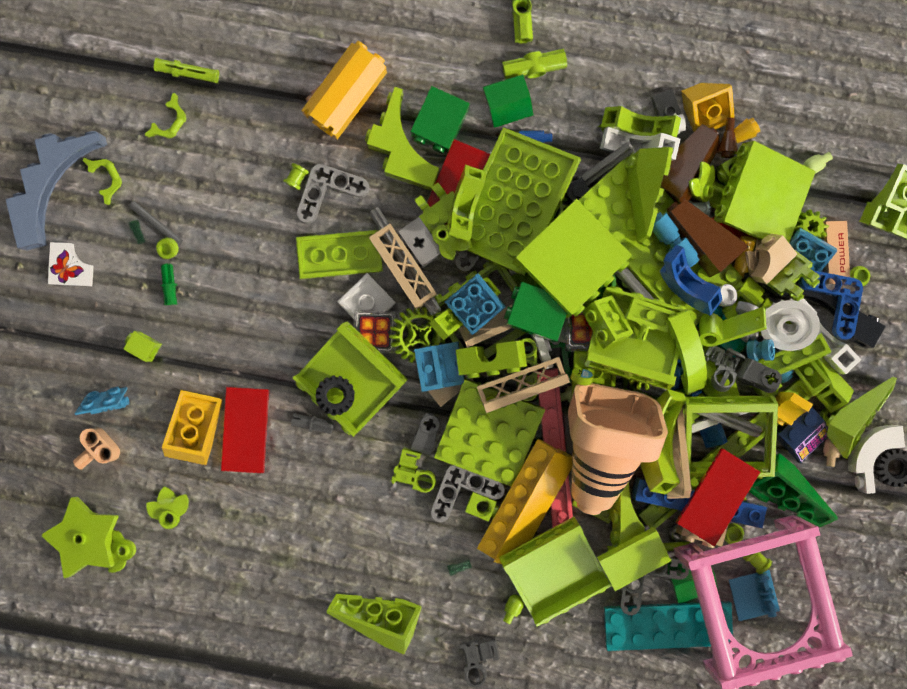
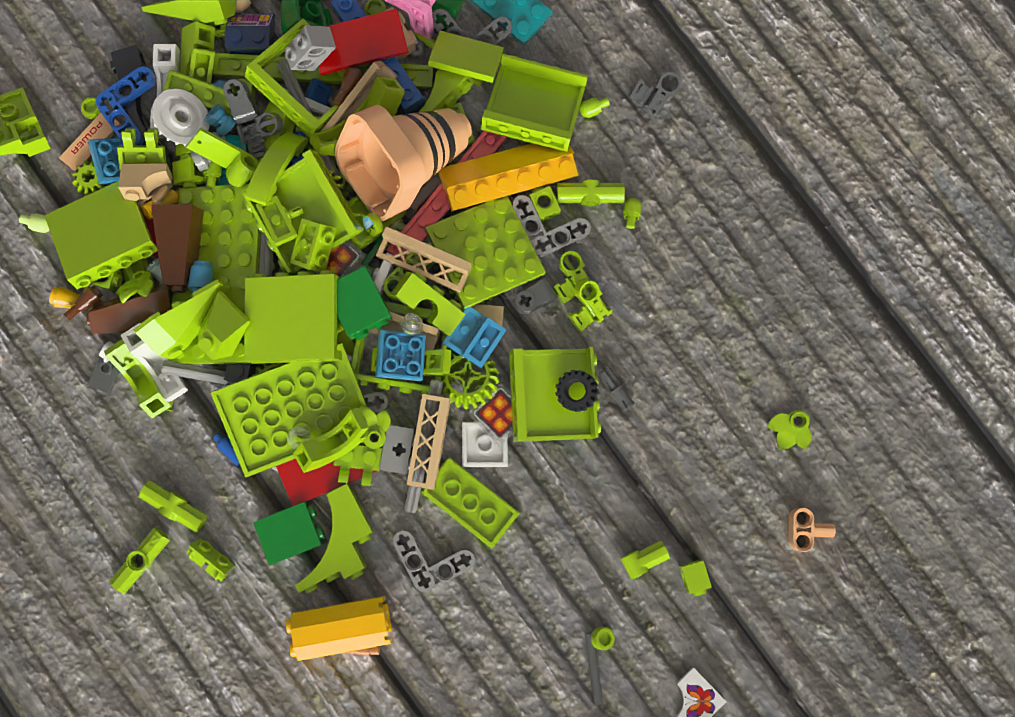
camera: 135 degrees left, 5 degrees down
lime plate [42,497,119,578] -> none
dark azure hinge [74,387,130,415] -> none
lime plate [108,530,136,573] -> none
clear green piece [128,220,146,245] -> none
green axle [160,263,178,306] -> none
yellow slope [162,390,223,465] -> none
red tile [221,387,270,473] -> none
lime bush [283,163,309,190] -> none
lime wedge [327,594,422,654] -> none
clear green piece [447,560,472,576] -> none
green slope [483,74,534,128] -> none
blue arch [660,244,722,316] -> none
dark azure brick [668,236,700,267] -> none
yellow slope [681,83,735,132] -> none
white tile [719,284,737,307] -> none
yellow arch [775,392,813,426] -> none
none -> lime hinge [186,537,235,582]
none -> lime slope [198,291,250,360]
none -> light grey brick [285,25,336,71]
none -> clear plate [287,427,311,449]
none -> reddish brown cone [333,67,363,107]
none -> clear plate [400,313,423,335]
none -> lime piece [557,180,625,206]
none -> lime piece [567,278,613,332]
none -> lime piece [621,540,670,579]
none -> lime cylinder [623,198,642,229]

